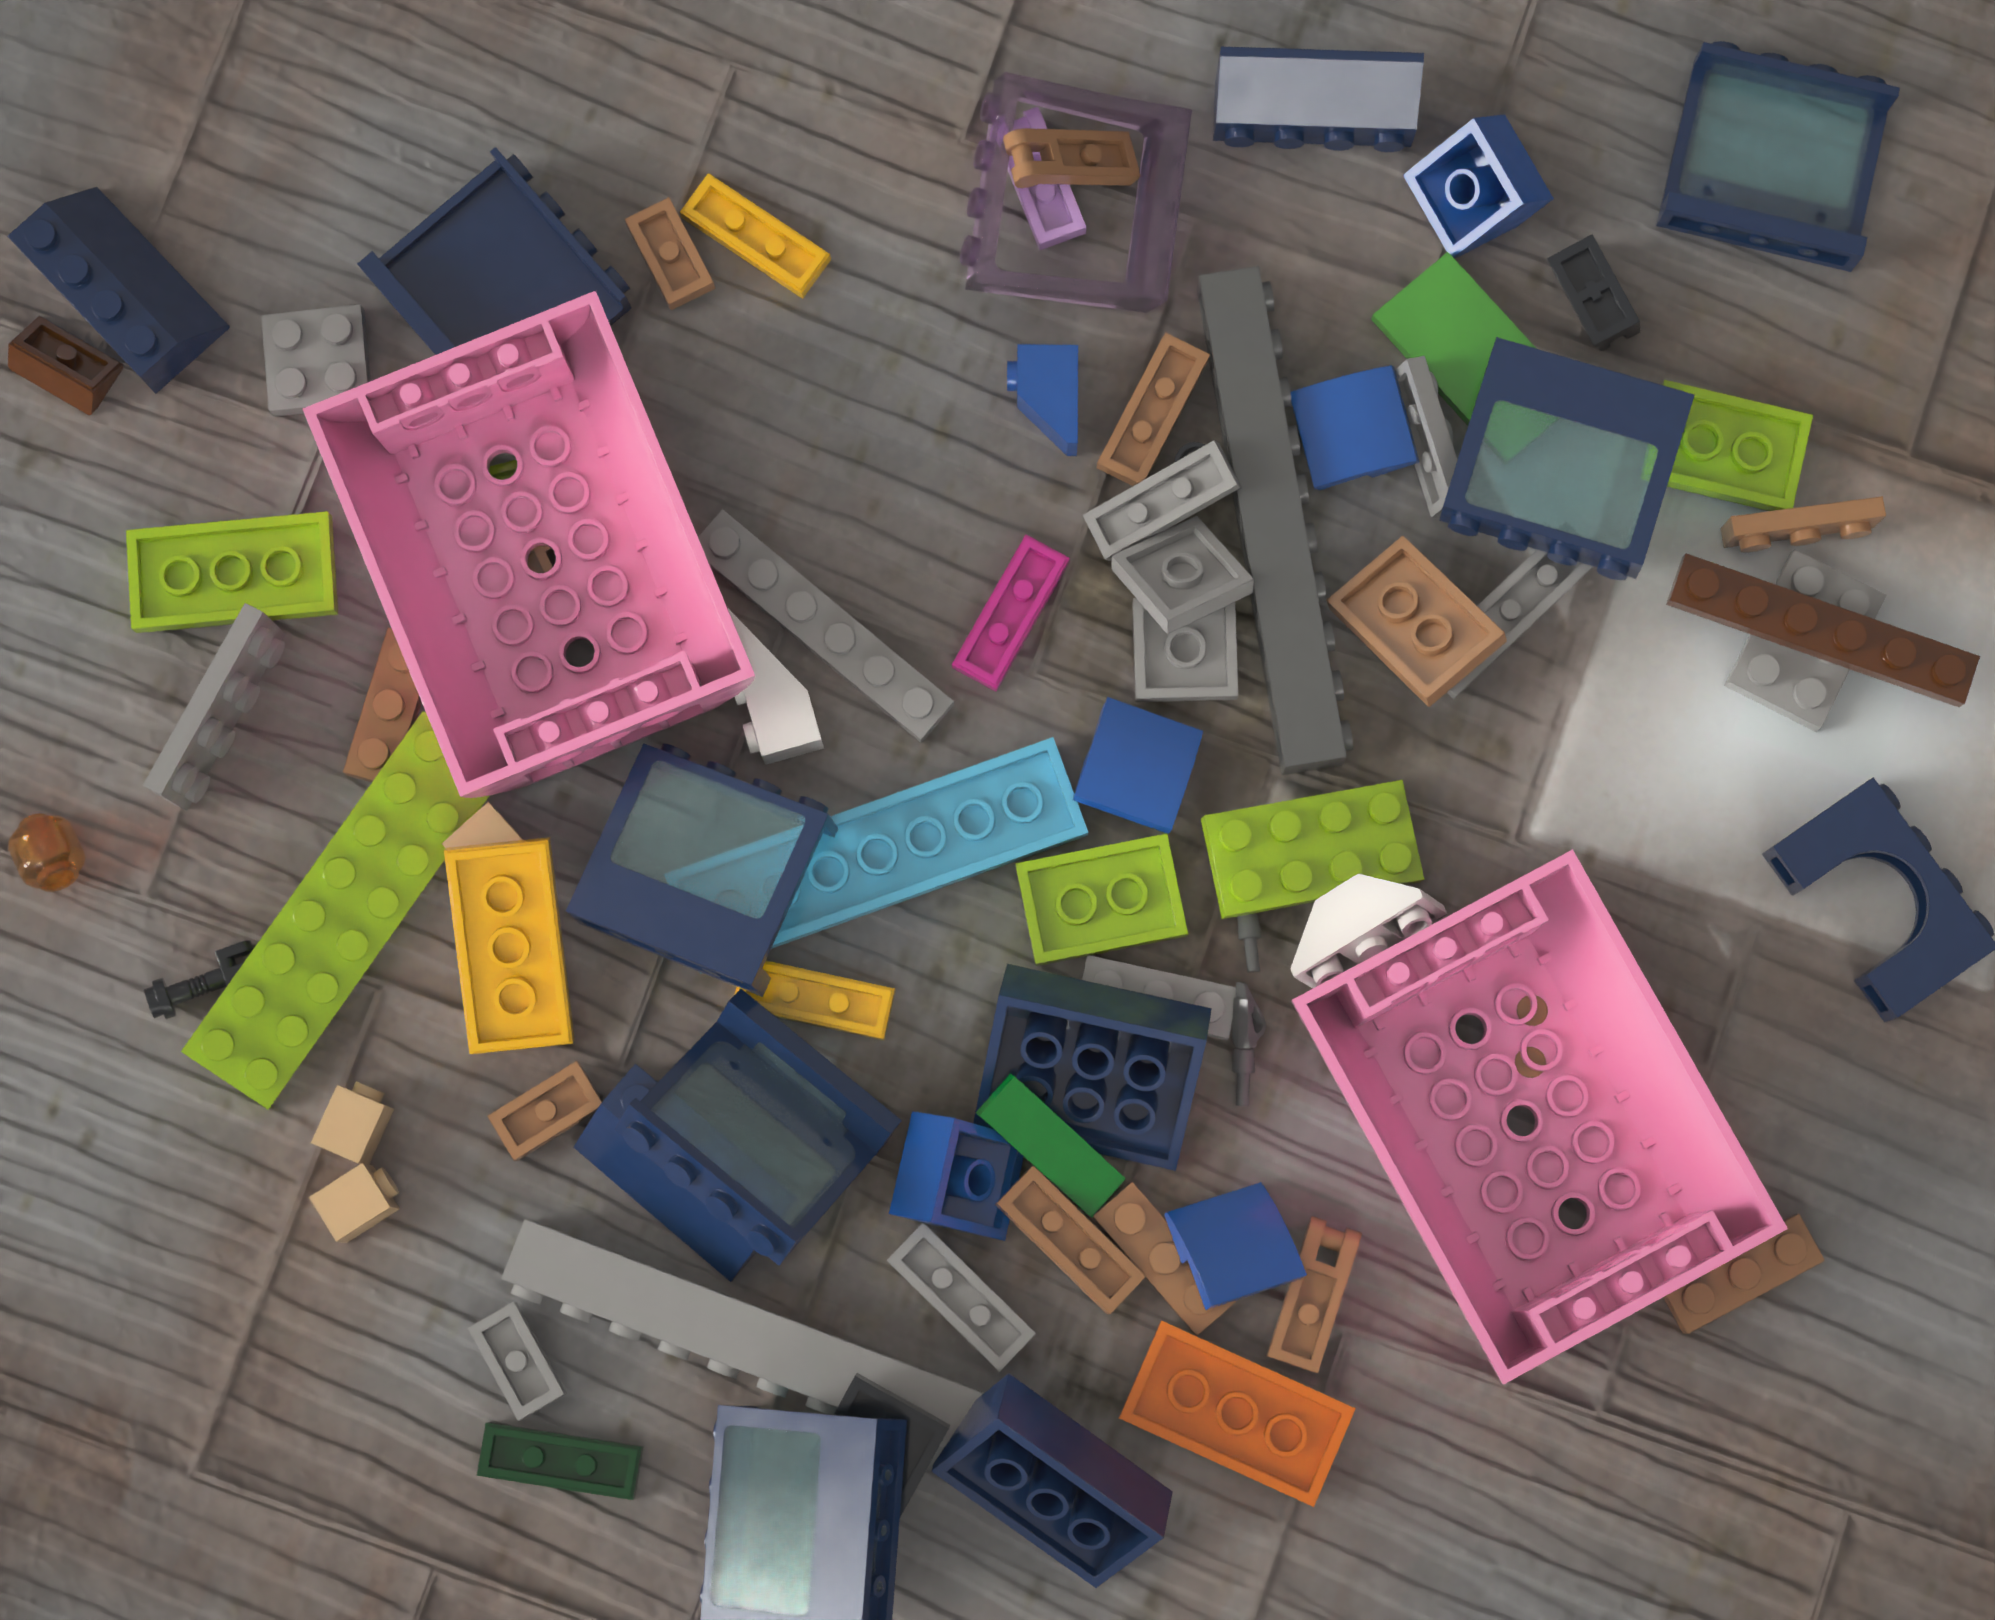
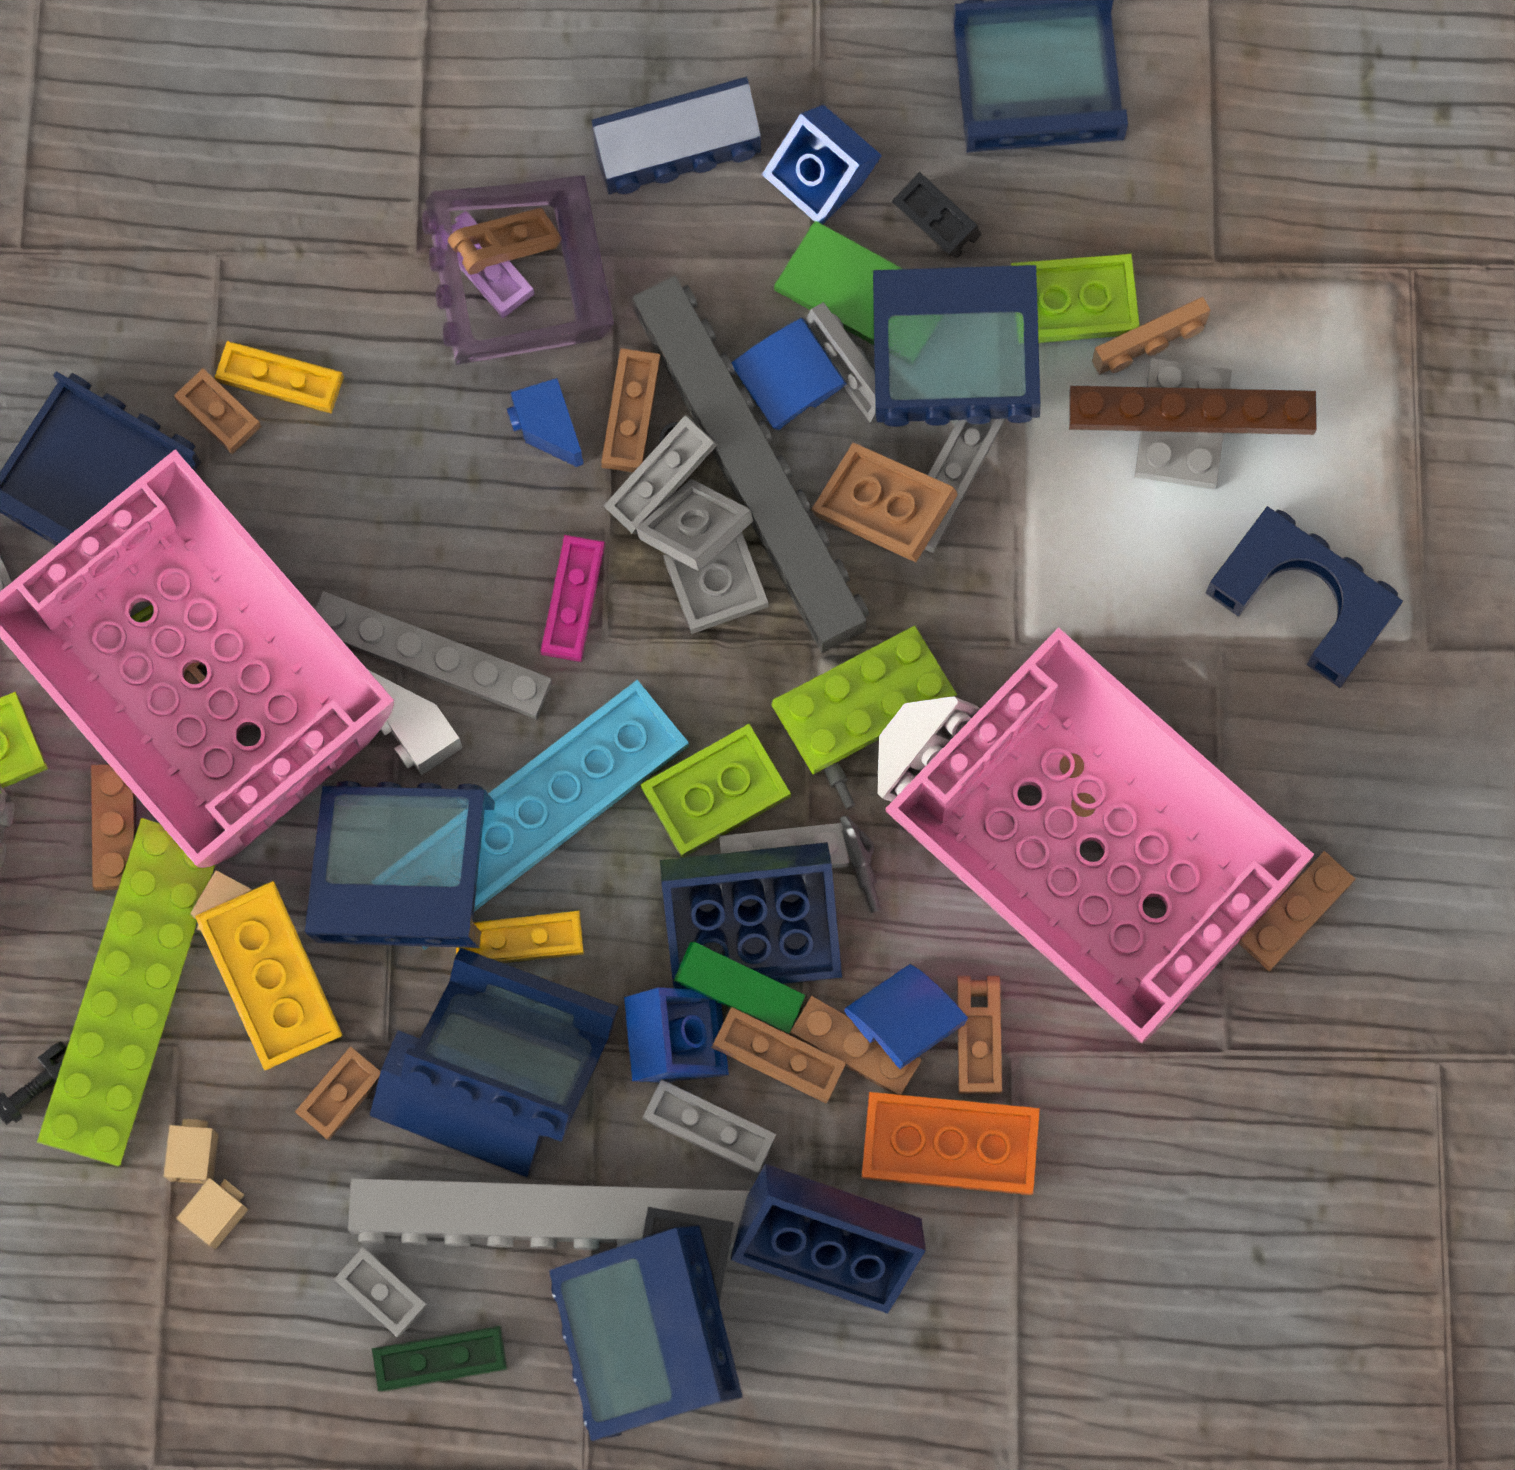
camera: 20 degrees left, 5 degrees down
blue slope [1072,697,1203,834] -> none

